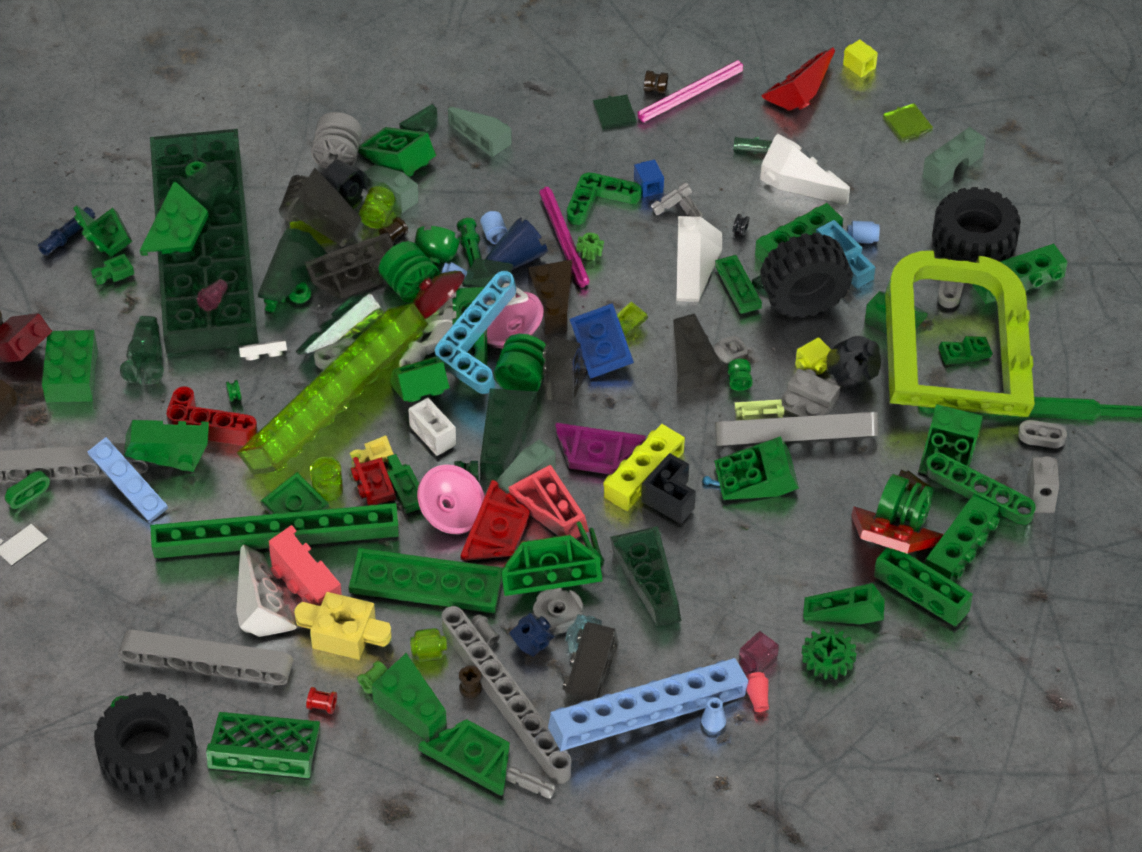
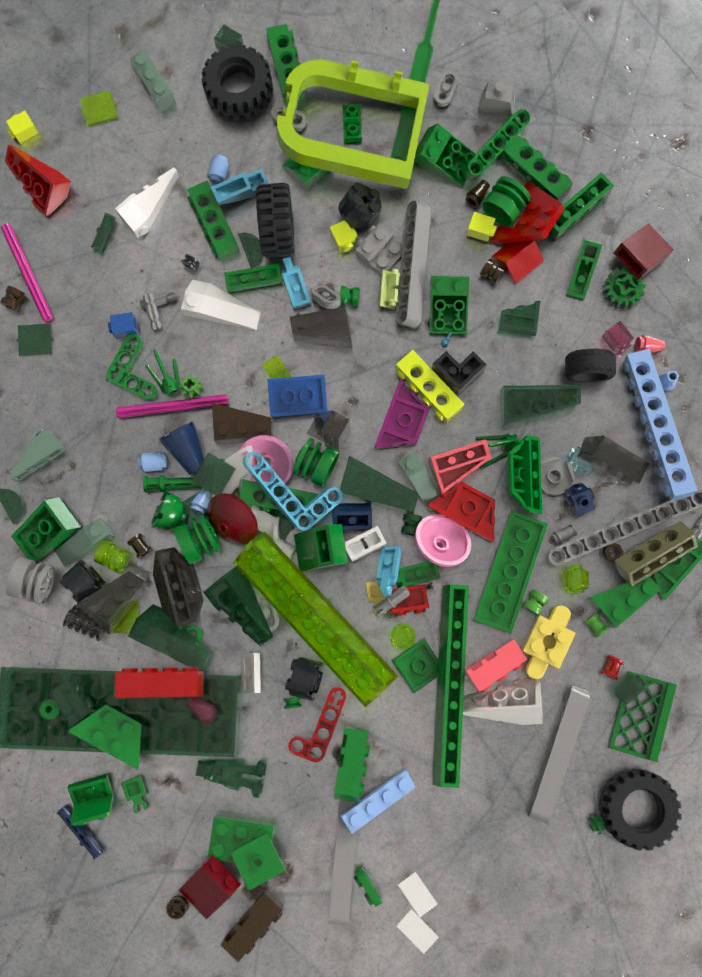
camera: 75 degrees left, 30 degrees up
none -> red brick [115,667,203,698]
none -> green plant [146,350,181,395]
none -> clear green brick [214,24,244,49]
none -> green plate [230,833,286,890]
none -> medium azure hinge [282,257,311,310]
none -> black brick [285,657,324,701]
none -> dark blue brick [332,503,372,530]
none -> light grey axle [373,586,410,617]
none -> medium azure hinge [376,546,402,596]
none -> neon yellow brick [467,212,497,242]
none -> dark brown wheel [480,259,506,284]
none -> red slope [492,240,544,284]
none -> clear green wing [498,301,540,336]
none -> bright green wheel [523,589,549,616]
none -> black tyre [565,348,616,383]
none -> dark red brick [613,223,674,280]
none -> clear green brick [613,674,646,705]
none -> olive brick [615,521,698,586]

